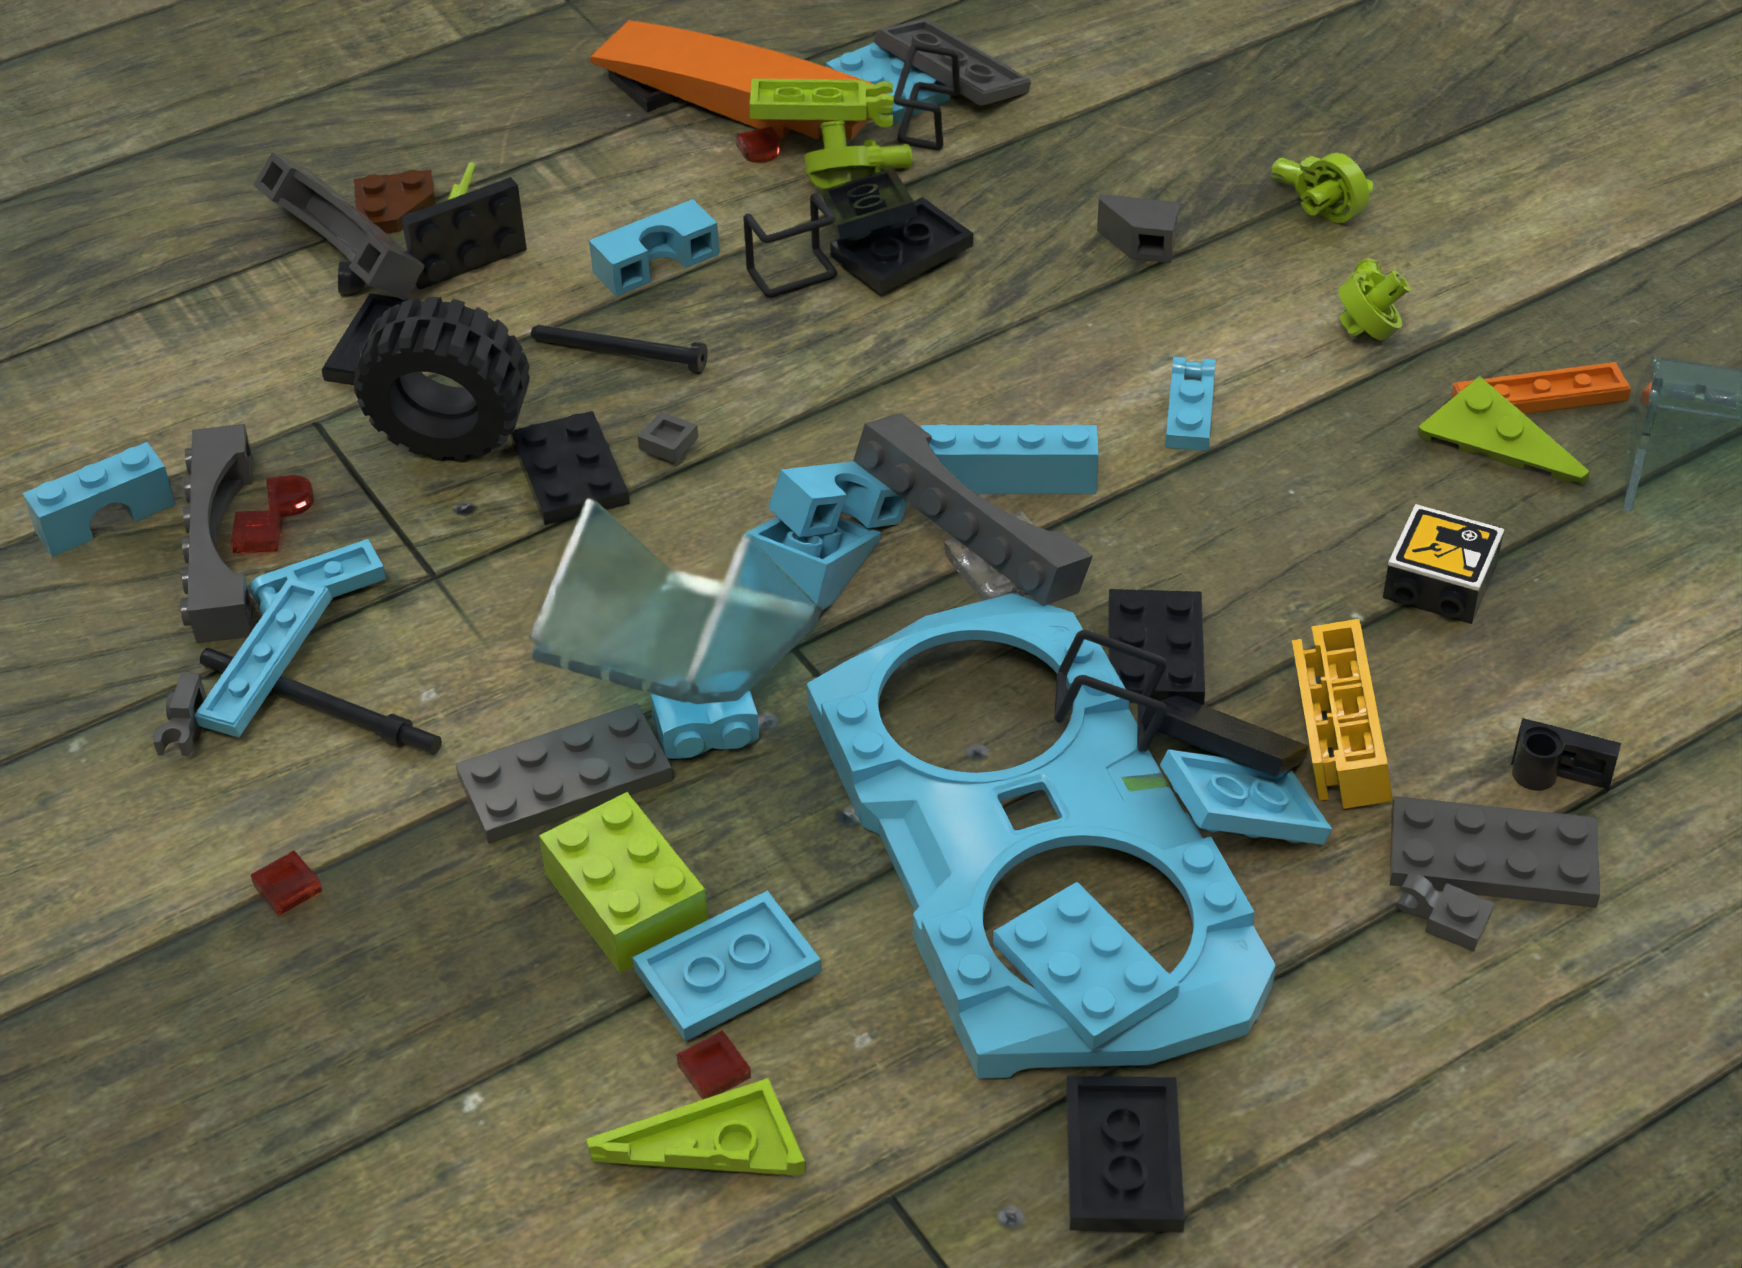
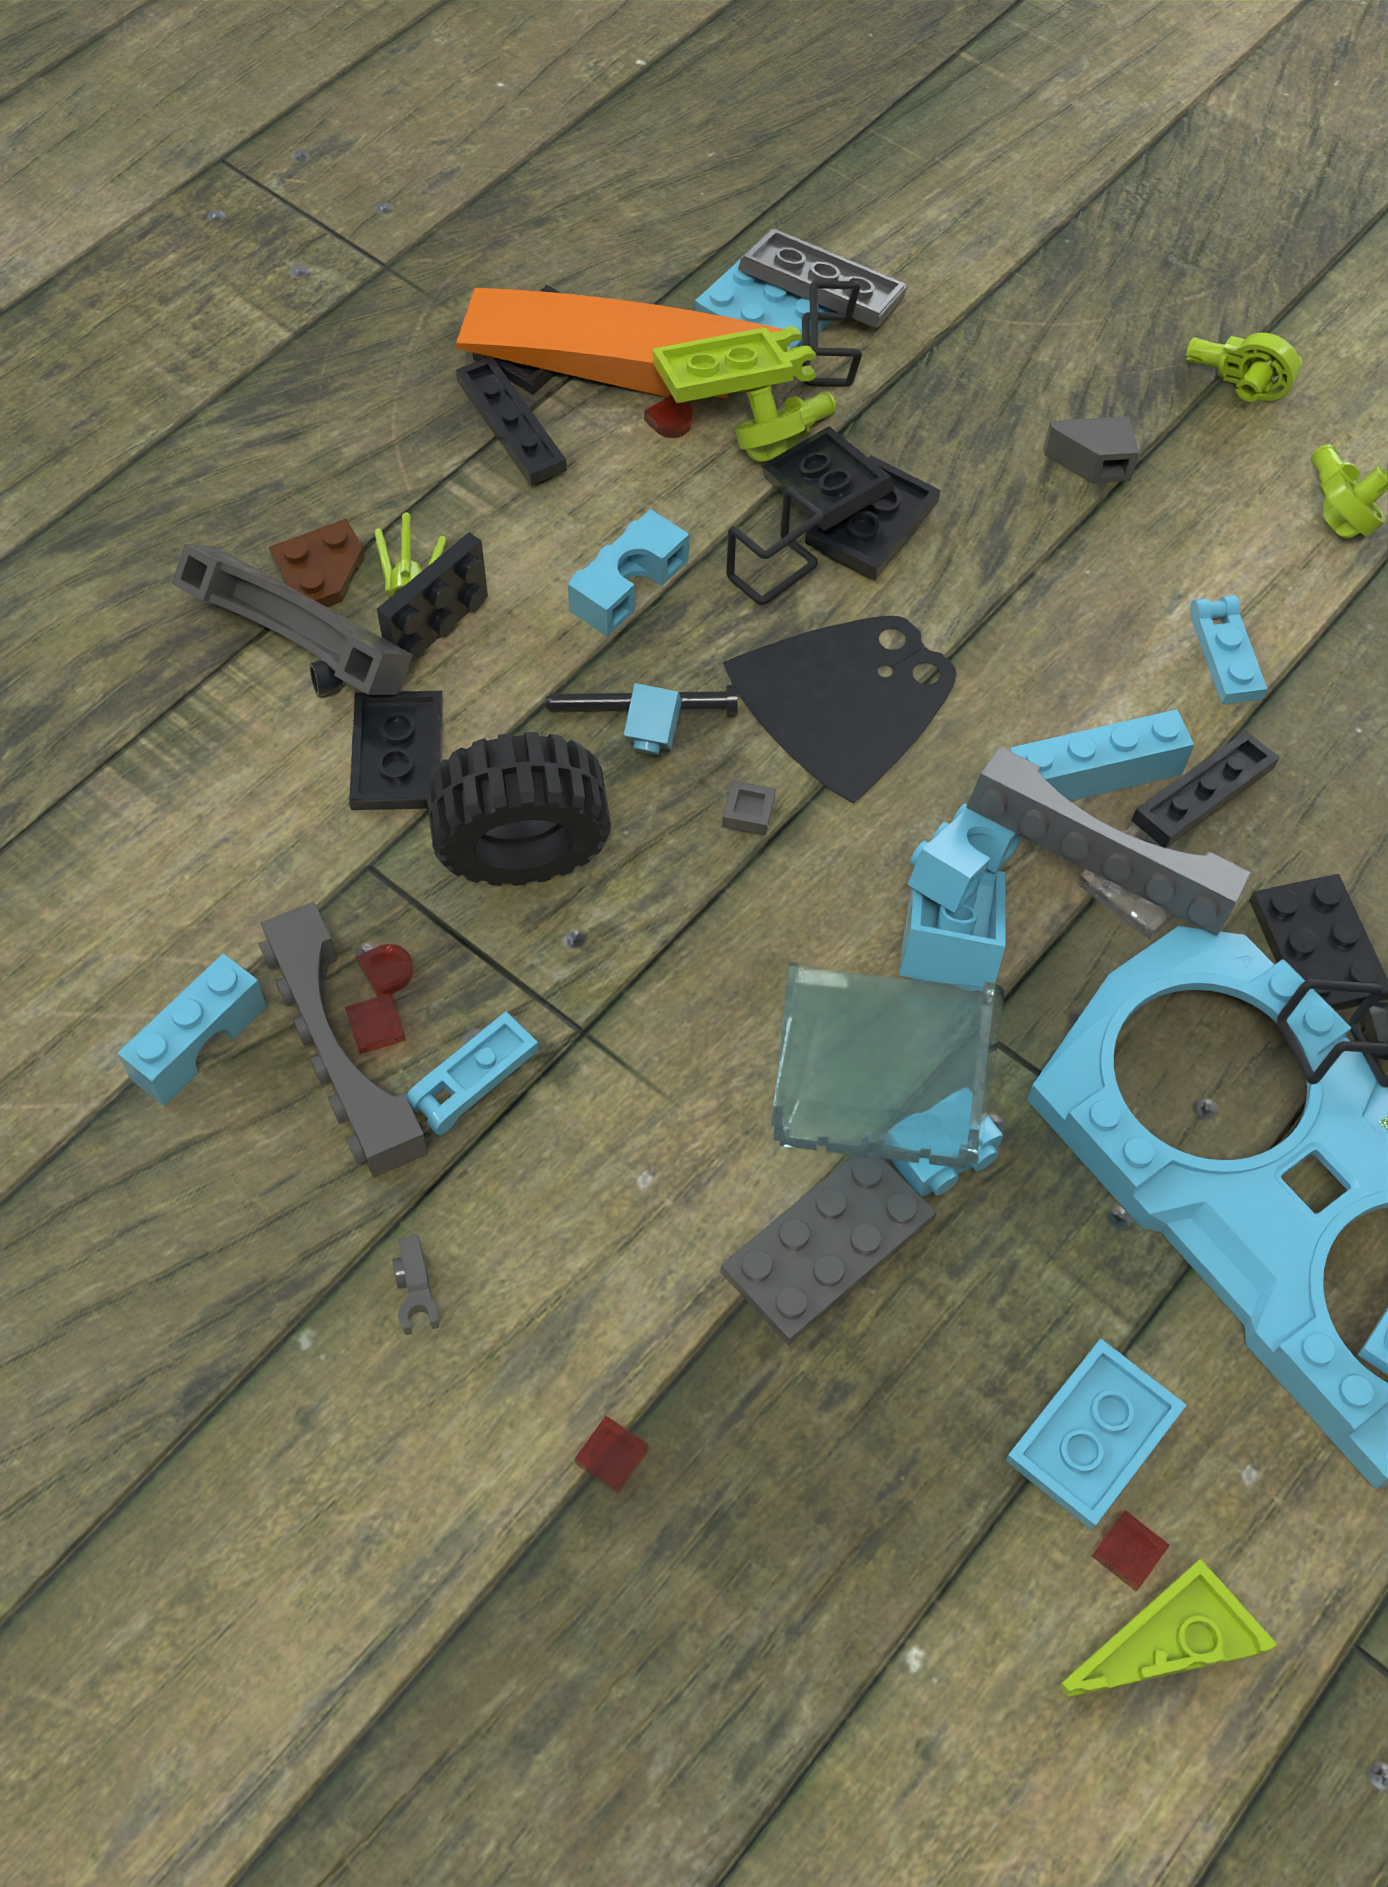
camera: 20 degrees left, 15 degrees up
medium azure tile [194,578,332,737] -> none
black bar [200,648,442,755] -> none
black plate [511,411,630,526] -> none
lime brick [539,792,708,974] -> none
none -> black plate [456,356,567,486]
none -> medium azure brick [624,683,682,755]
none -> black piece [723,616,957,803]
none -> black plate [1131,731,1280,848]

